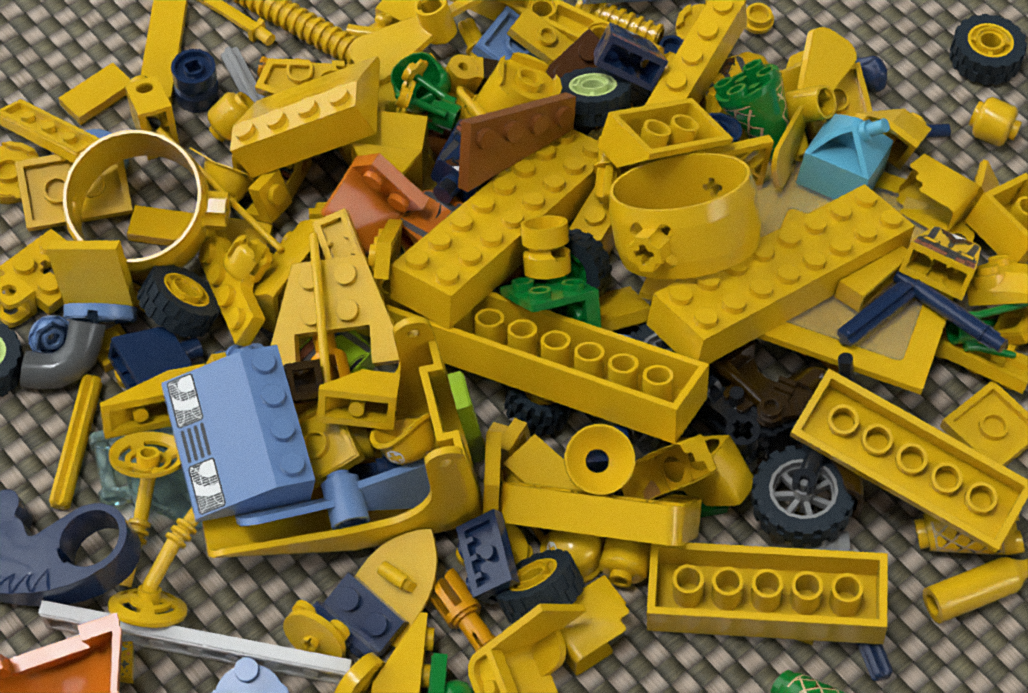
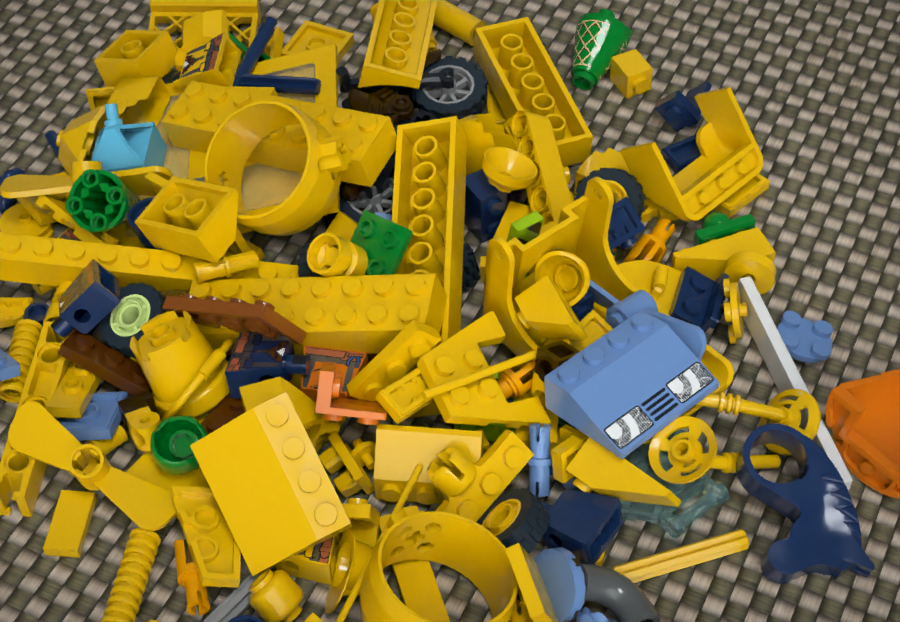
camera: 110 degrees left, 10 degrees down
yellow arm [346,12,392,37] -> none
green plant [379,59,462,134] -> none
yellow head [968,97,1022,147] -> none

